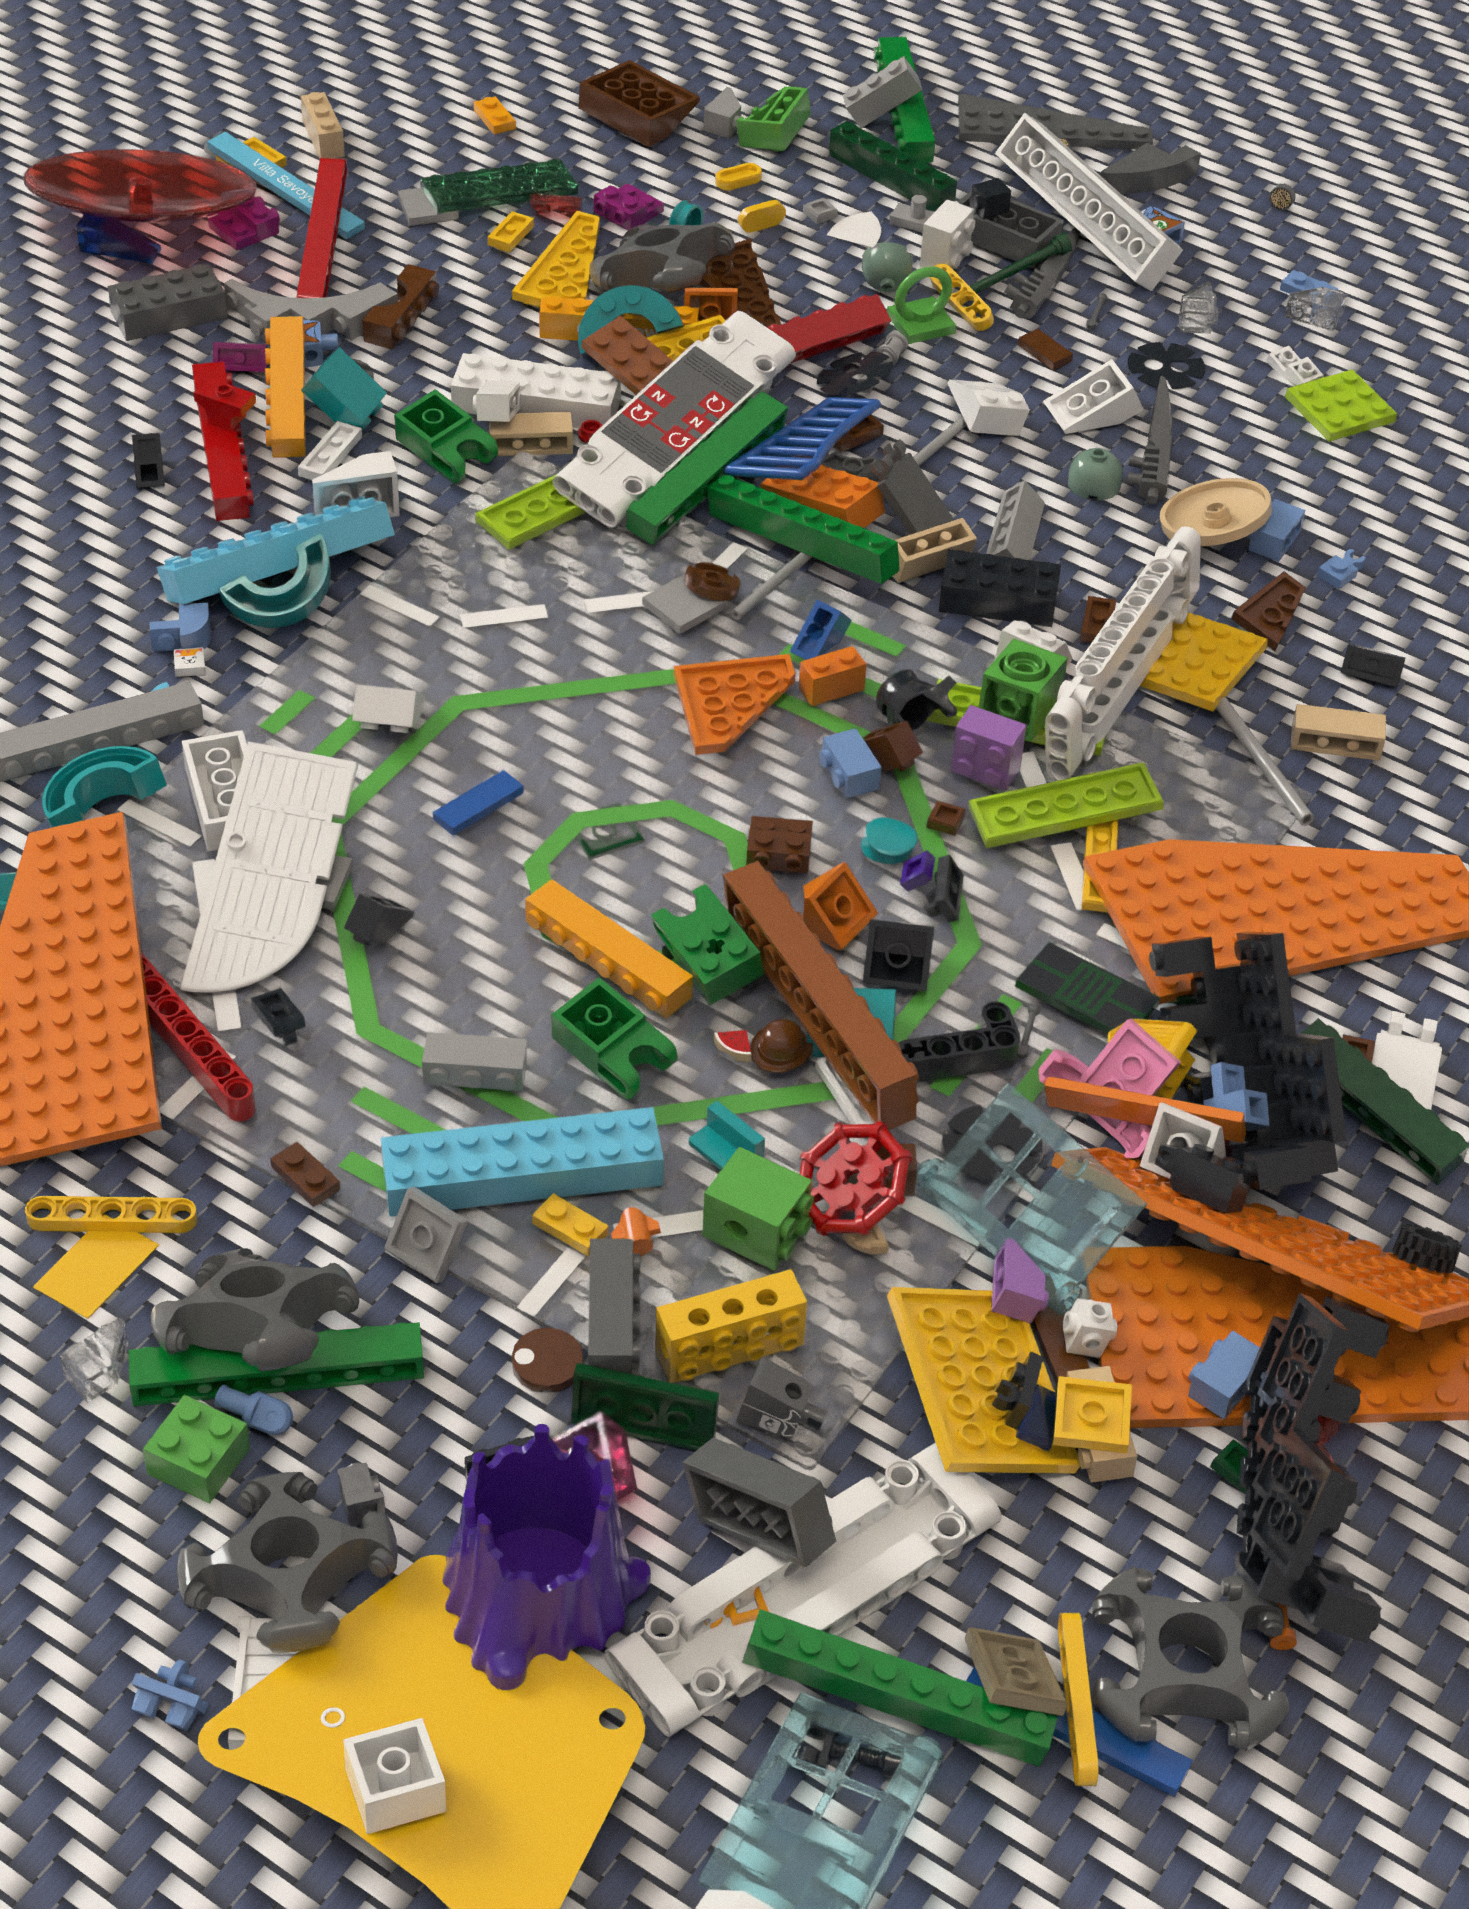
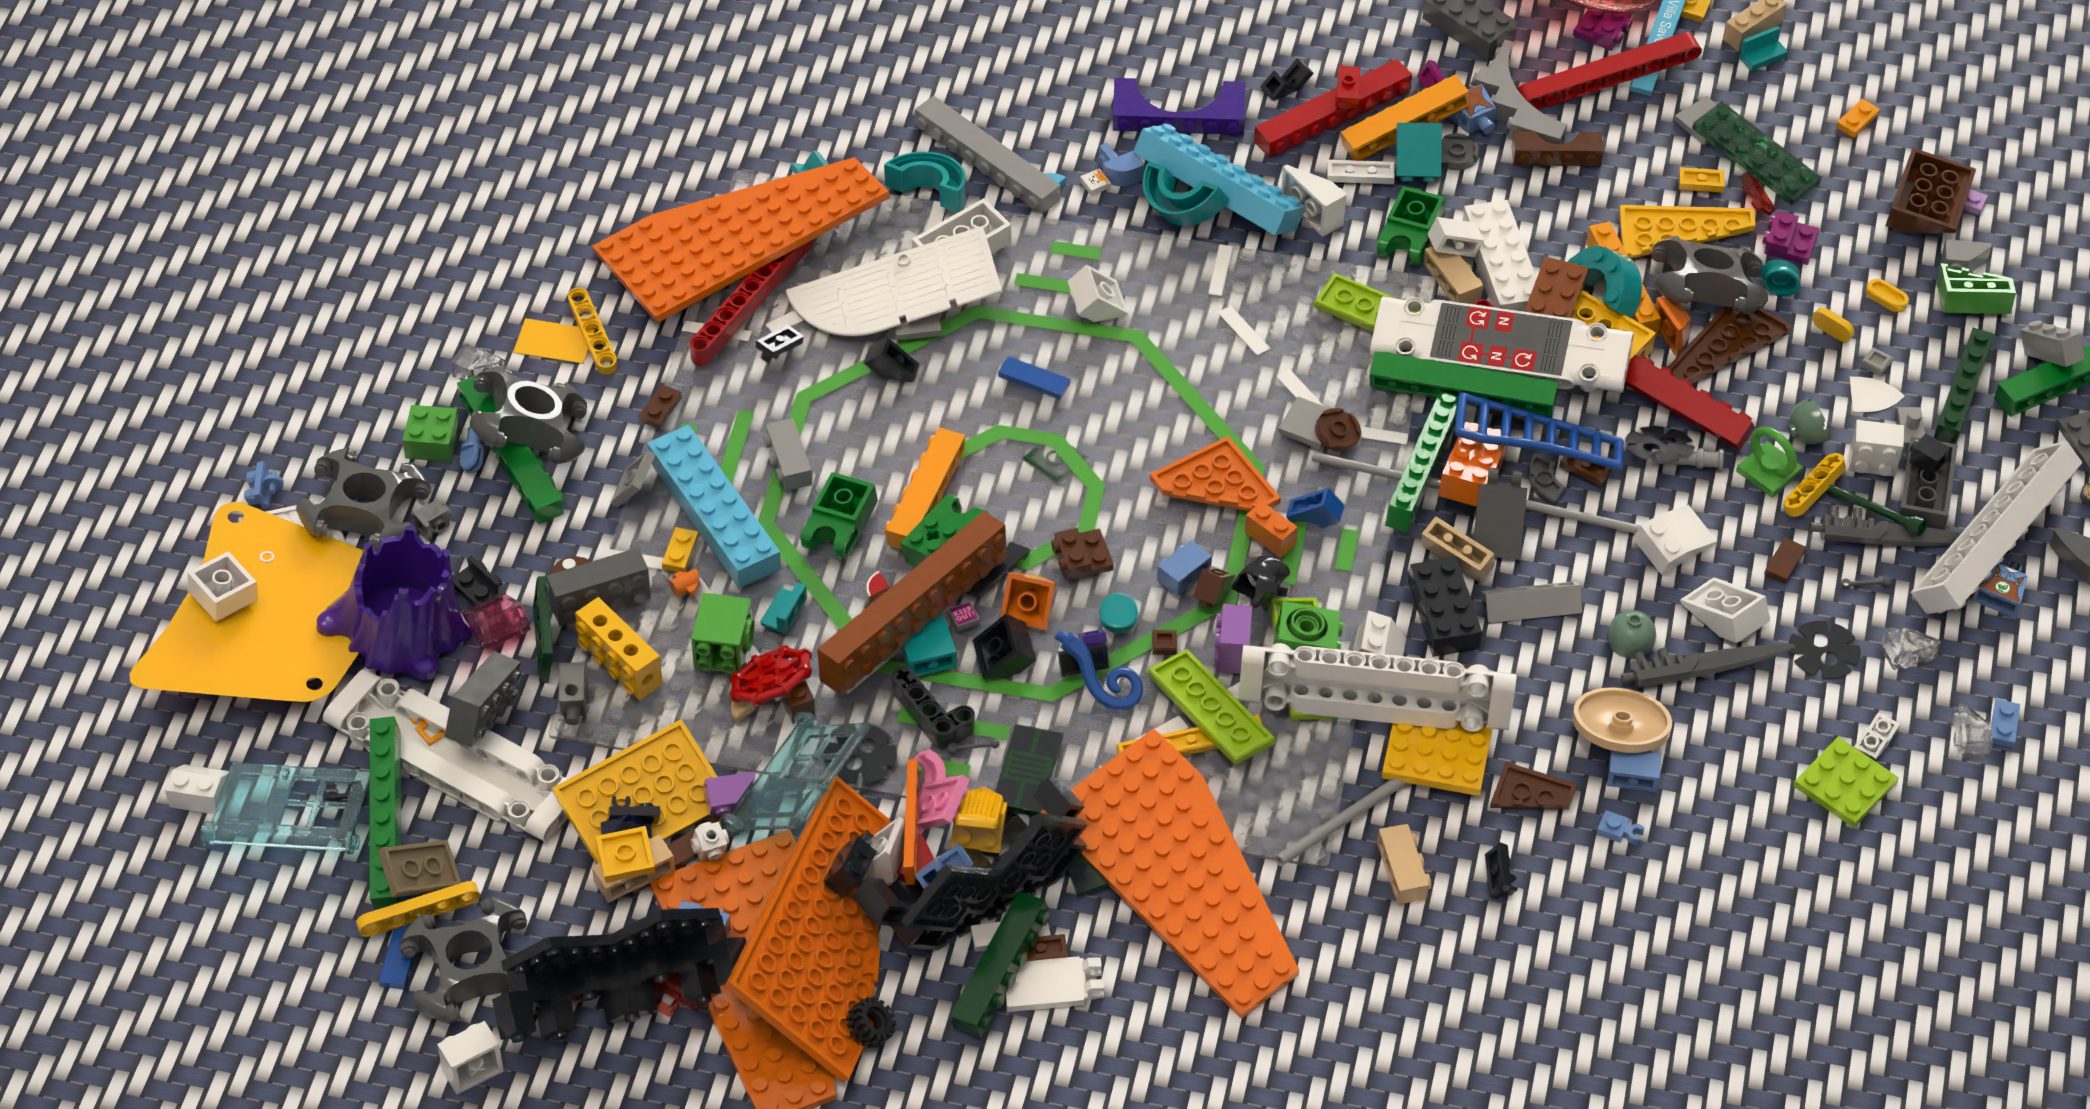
camera: 70 degrees right, 5 degrees up
none -> white brick [437,1021,504,1094]
none -> blue plant [1054,630,1143,711]
none -> dark purple arch [1113,78,1245,135]
none -> teal panel [1739,26,1788,72]

